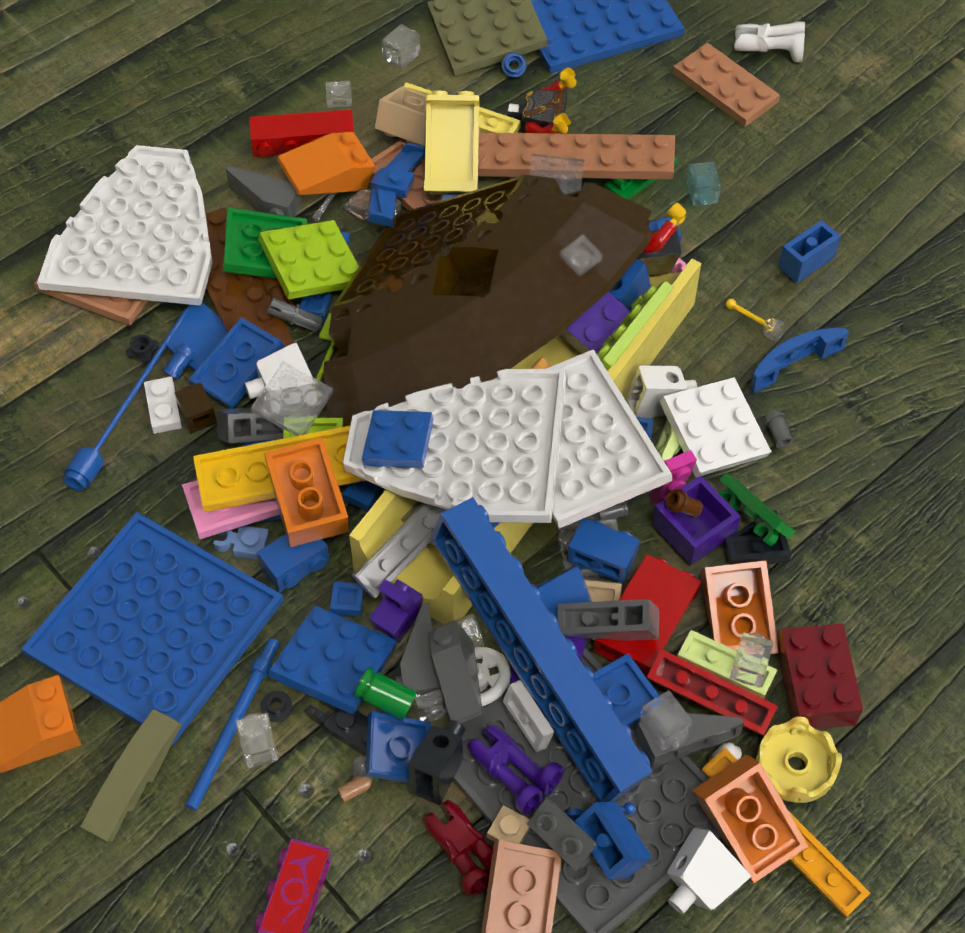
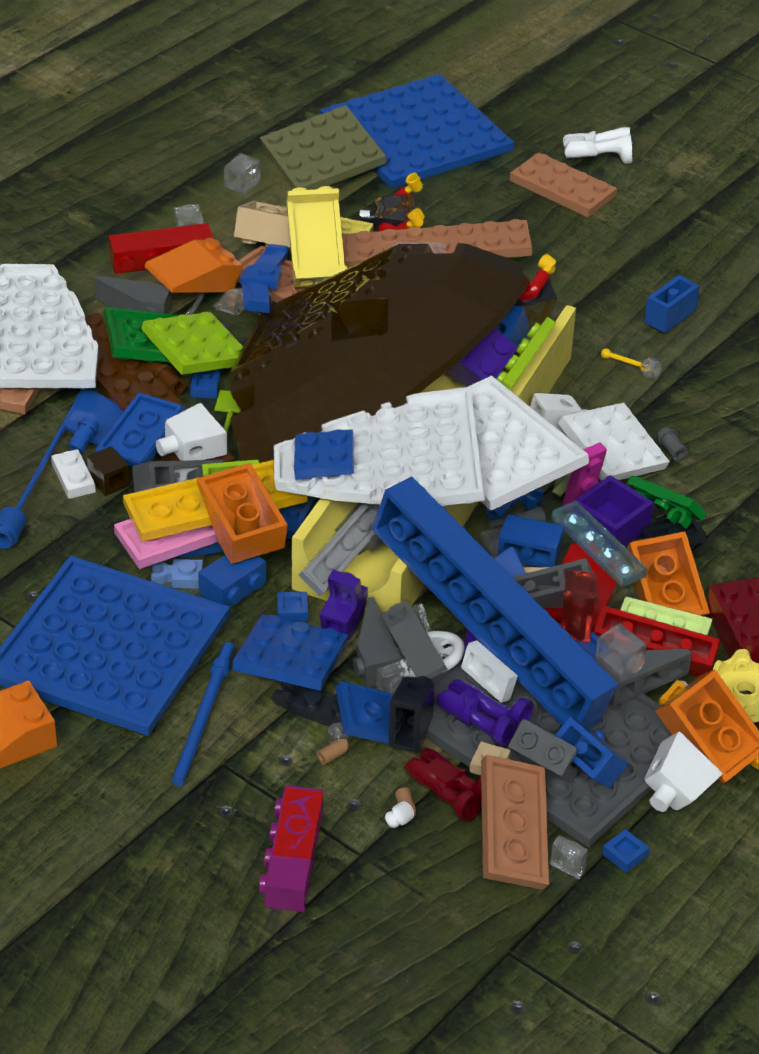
camera: 10 degrees left, 15 degrees down
olive slope [80,709,182,842] -> none
black plate [126,334,159,363] -> none
clear brick [236,713,279,768] -> none
clear plate [251,361,333,436] -> none
black plate [260,691,293,722] -> none
dark grey axle [266,297,322,332] -> none
green piece [354,667,417,721] -> none
blue plate [501,53,526,78] -> none
clear plate [560,235,603,276] -> none
reddish brown pin [666,489,703,518] -> none
clear light blue brick [686,162,721,205] -> none
clear brick [729,632,774,688] -> none
blue slope [750,328,849,394] -> none
none -> white arm [385,787,416,828]
none -> clear light blue plate [552,501,647,587]
none -> clear red brick [561,570,597,642]

